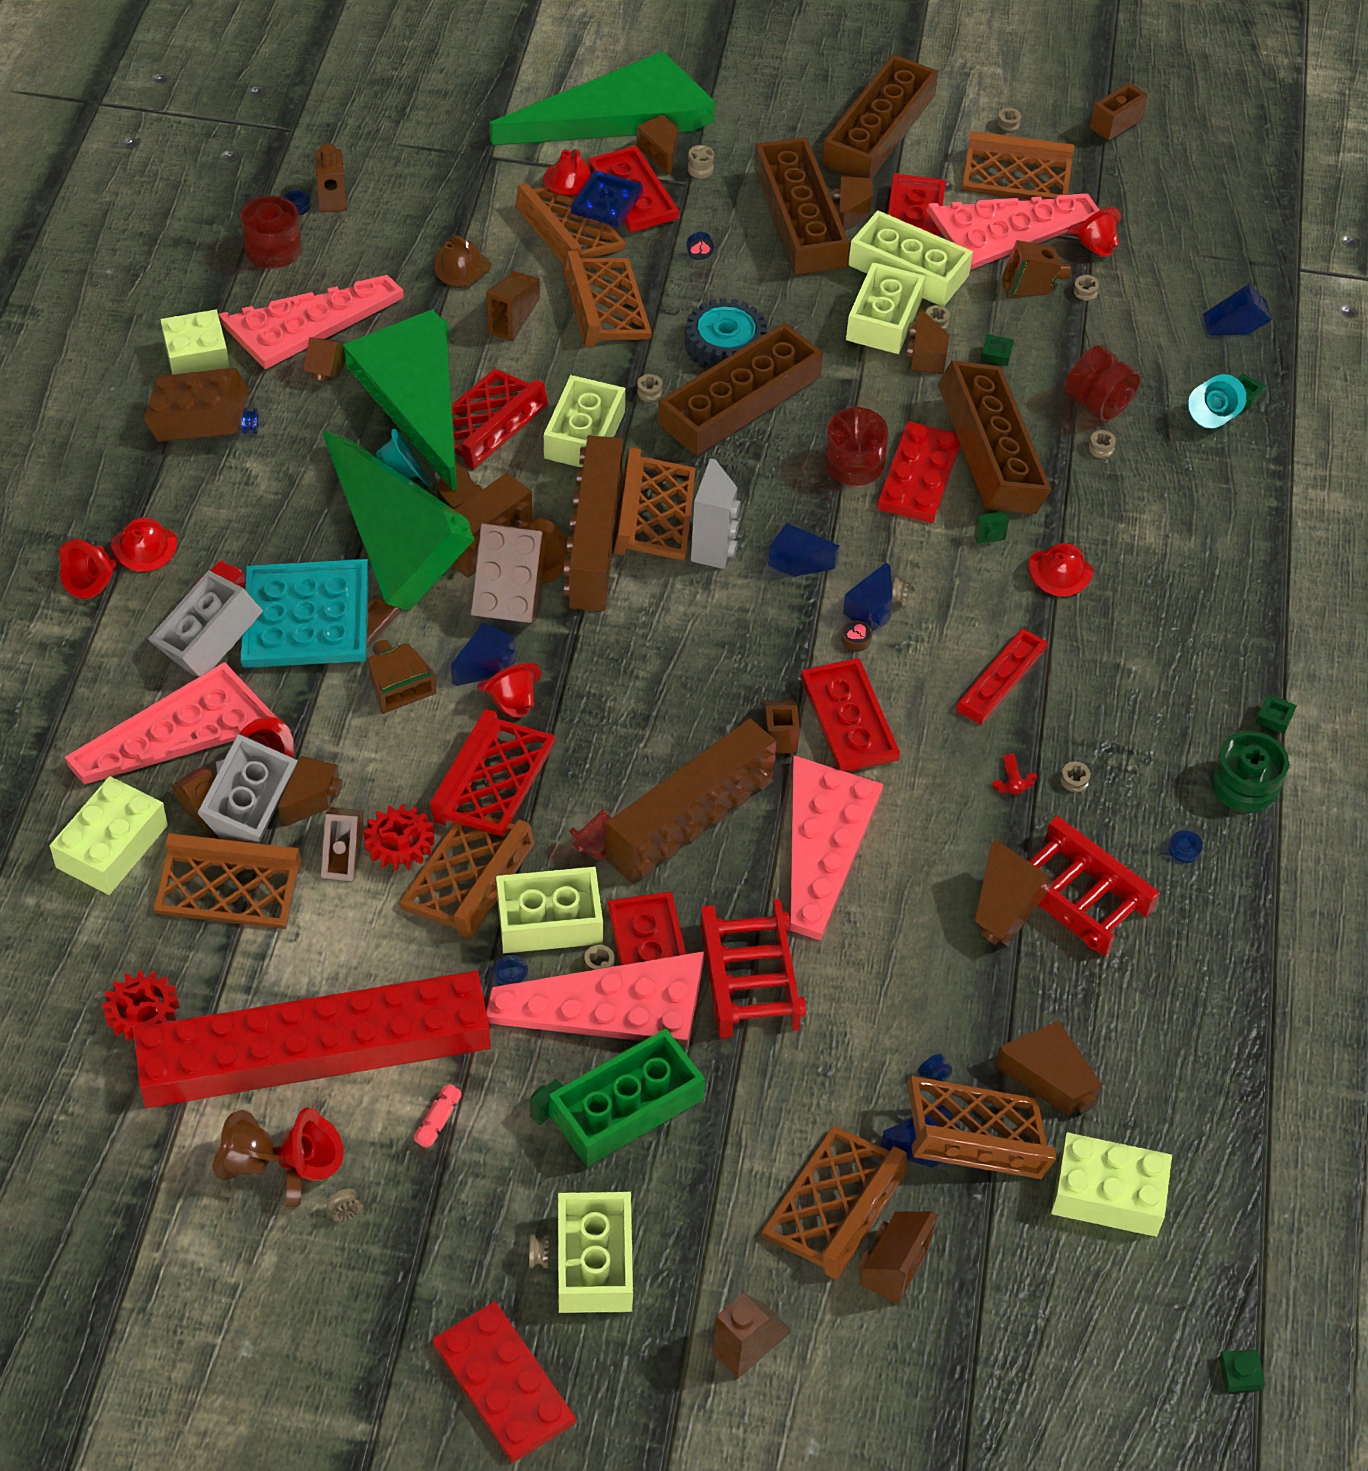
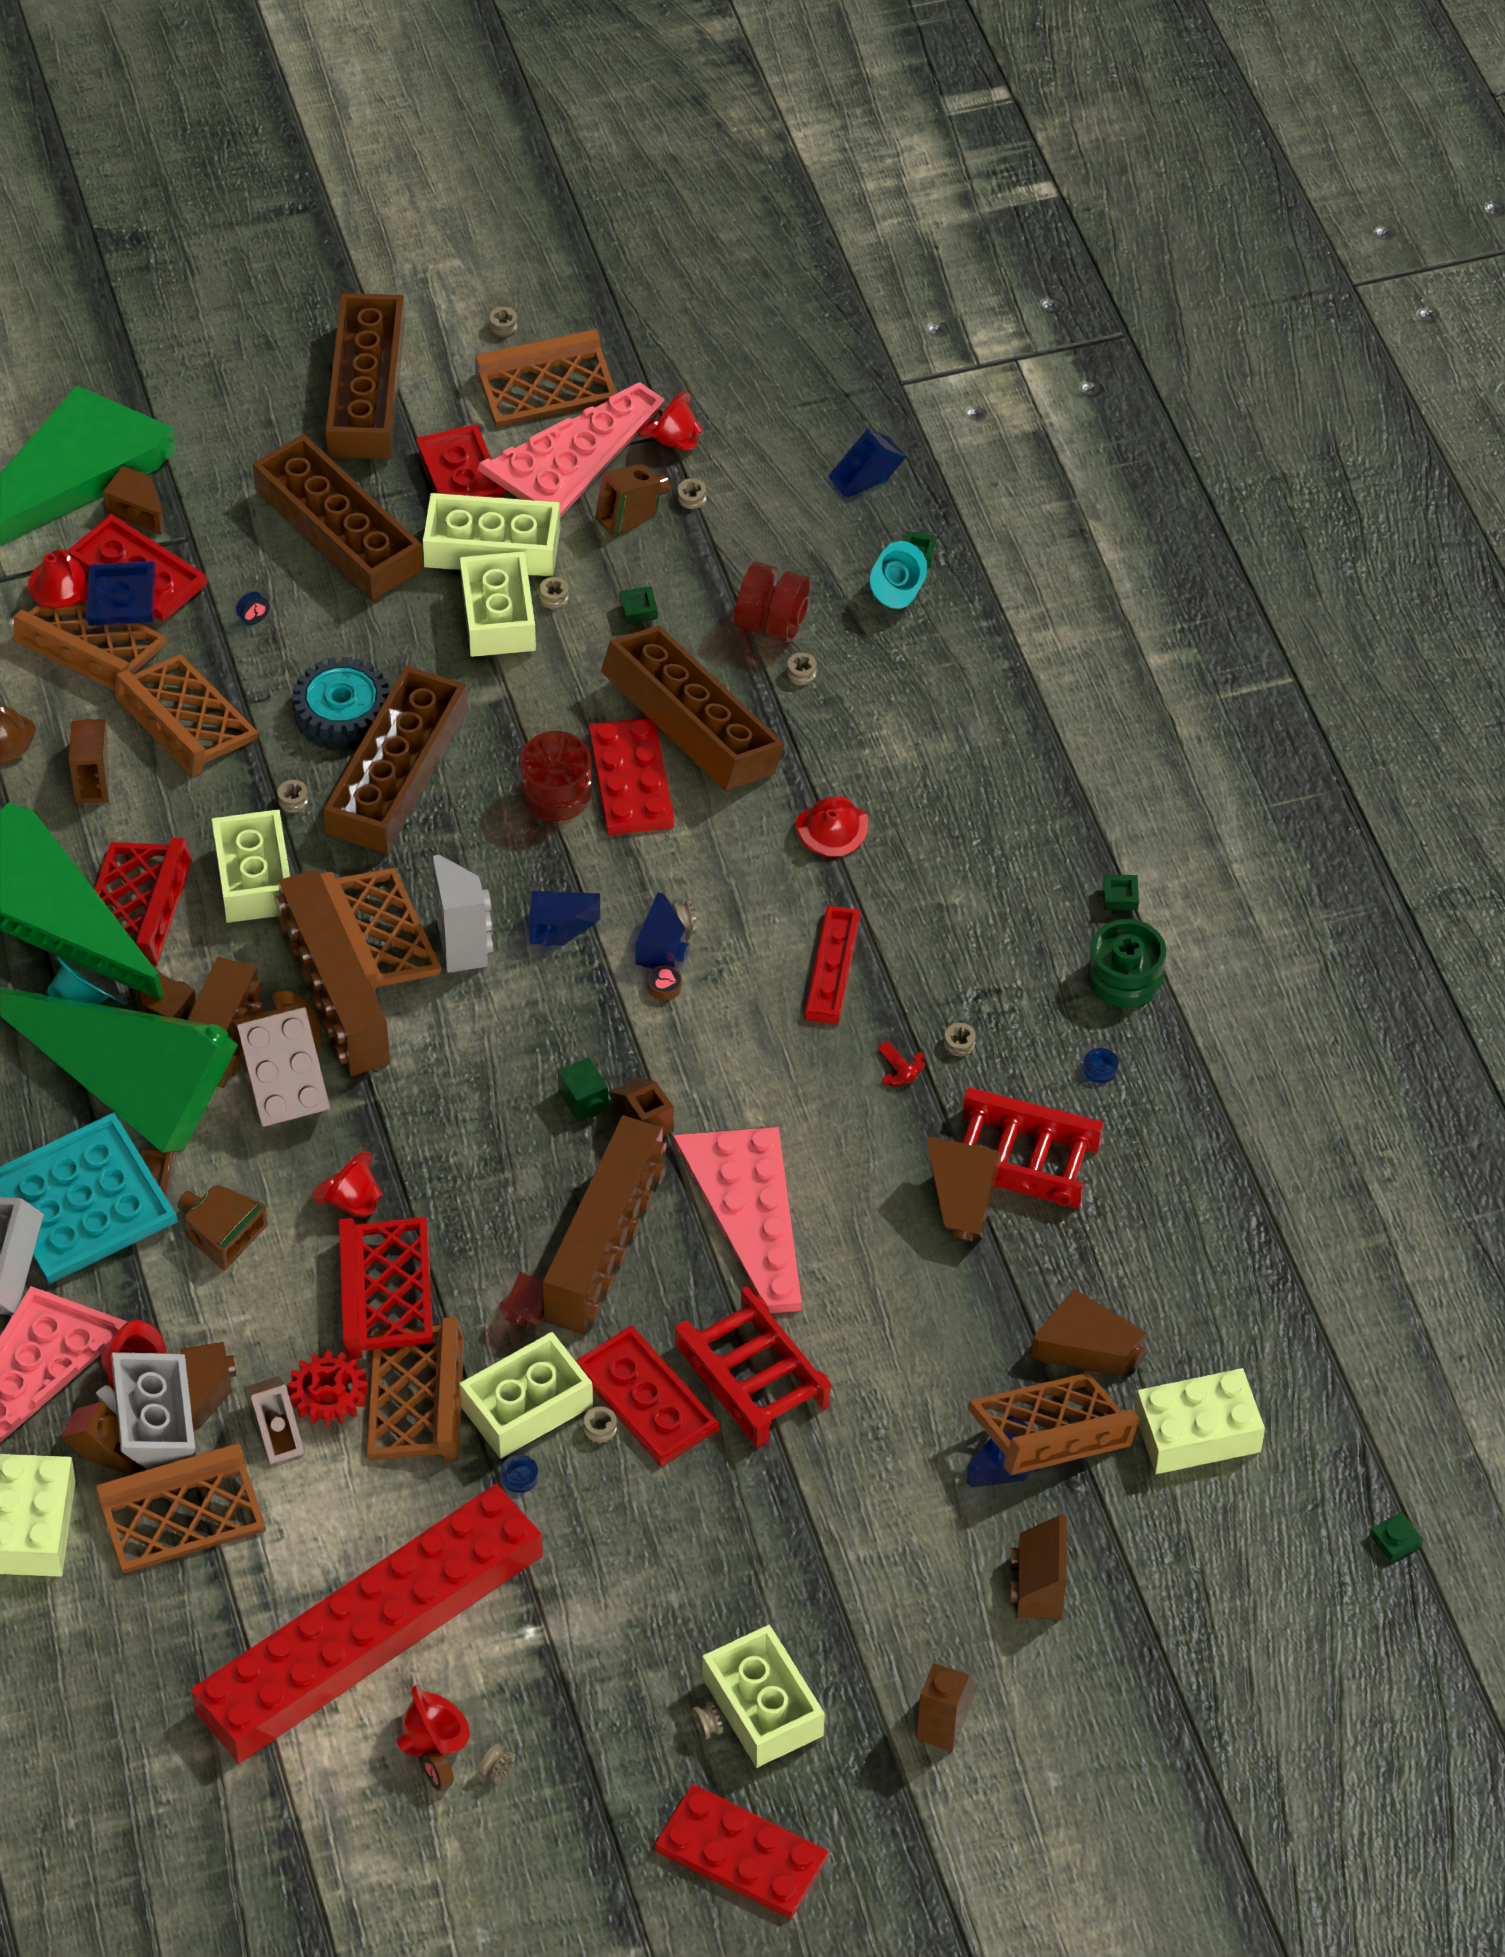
camera: 25 degrees left, 0 degrees up
red gear [102,970,180,1041] -> none
reddish brown helmet [212,1110,281,1180] -> none
coral axle [414,1084,461,1148] -> none
clear blue slope [451,623,517,686] -> none
coral wing [487,952,704,1047] -> none
dark green plate [530,1079,563,1125] -> none
green brick [549,1028,705,1167] -> none
dark tan wheel [688,145,714,179] -> none
dark orange fence [761,1125,908,1280] -> none
red plate [800,658,900,772] -> none
reddish brown slope [834,176,873,231] -> none
reddish brown slope [906,311,949,374] -> none
clear blue bush [918,1054,953,1081] -> none
dark green plate [974,512,1009,544] -> none
reddish brown brick [1090,82,1148,141] -> none
none -> dark green brick [558,1057,609,1121]

